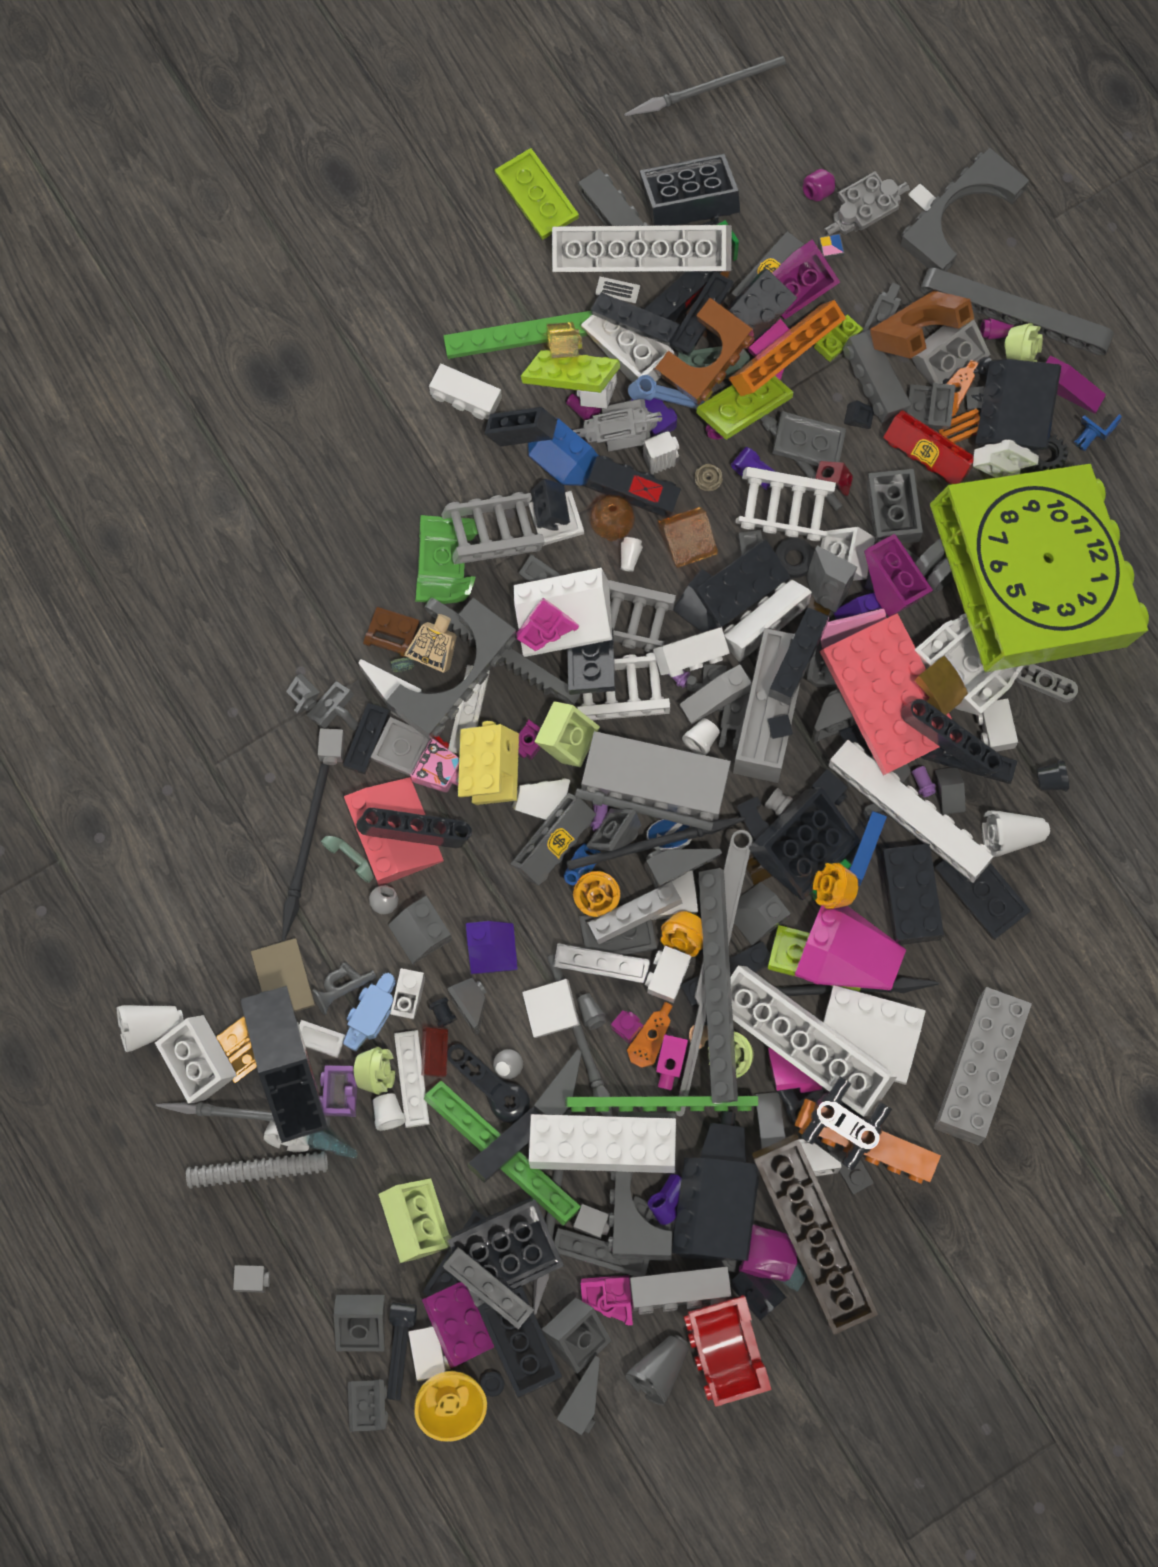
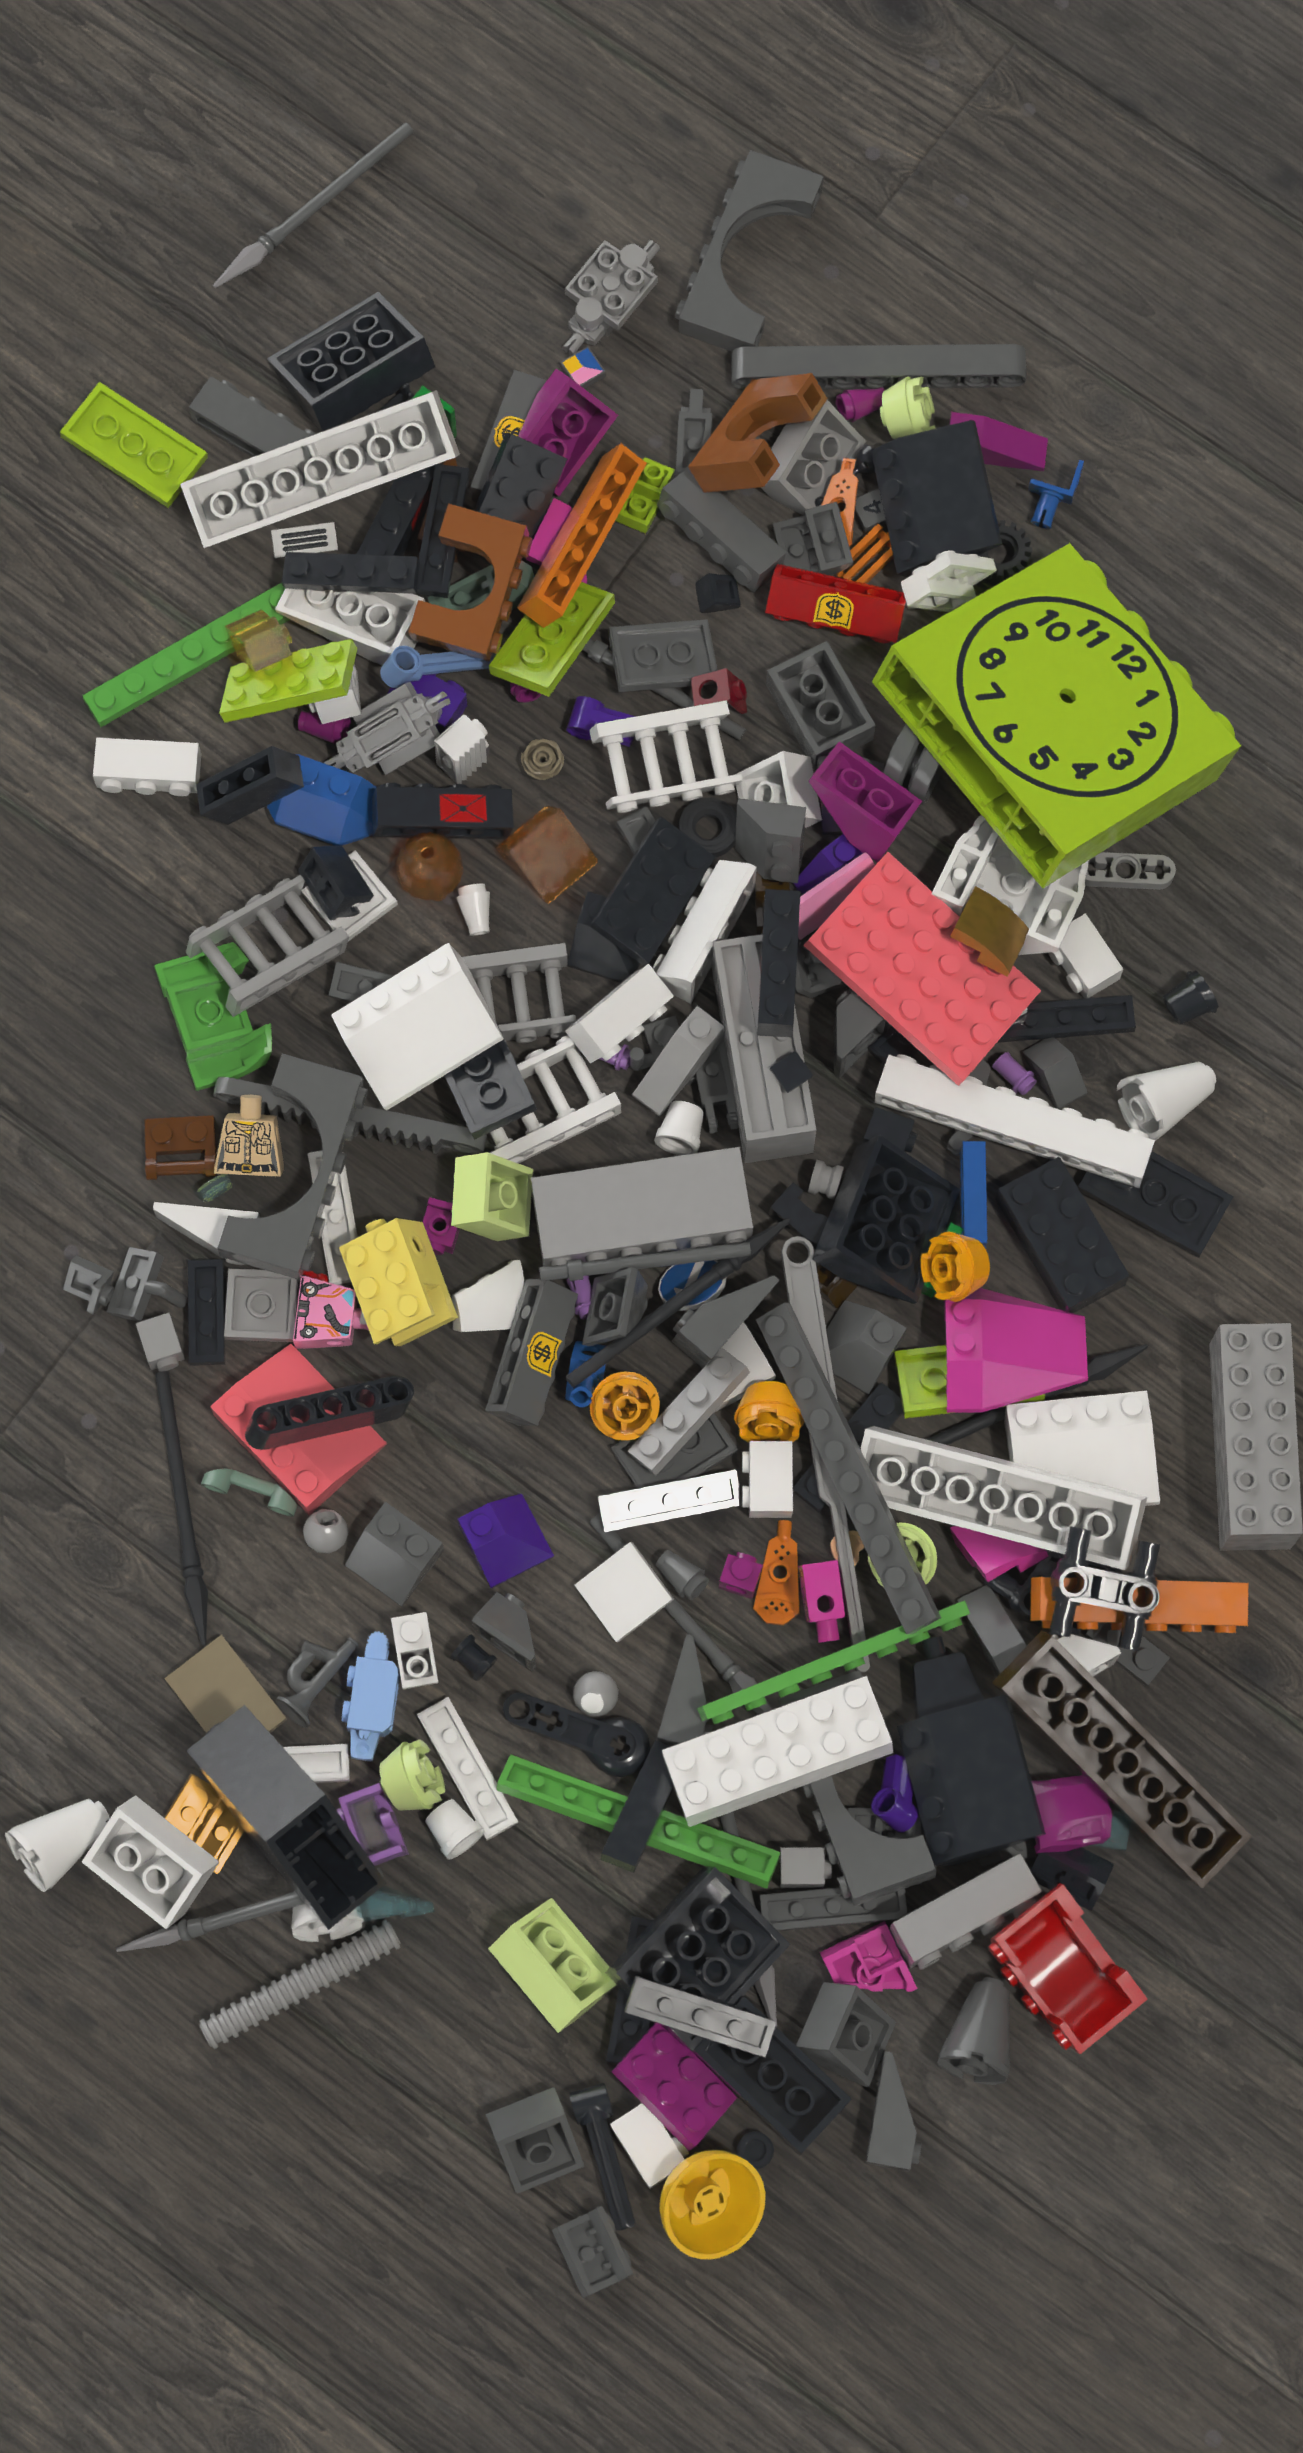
camera: 25 degrees left, 0 degrees up
light grey brick [233,1265,270,1293] -> none
clear red tile [421,1027,448,1078] -> none
dark pink slope [516,598,579,651] -> none
magenta head [803,169,835,202] -> none
black beam [901,699,1004,777] -> none
white sticker [908,184,935,211] -> none

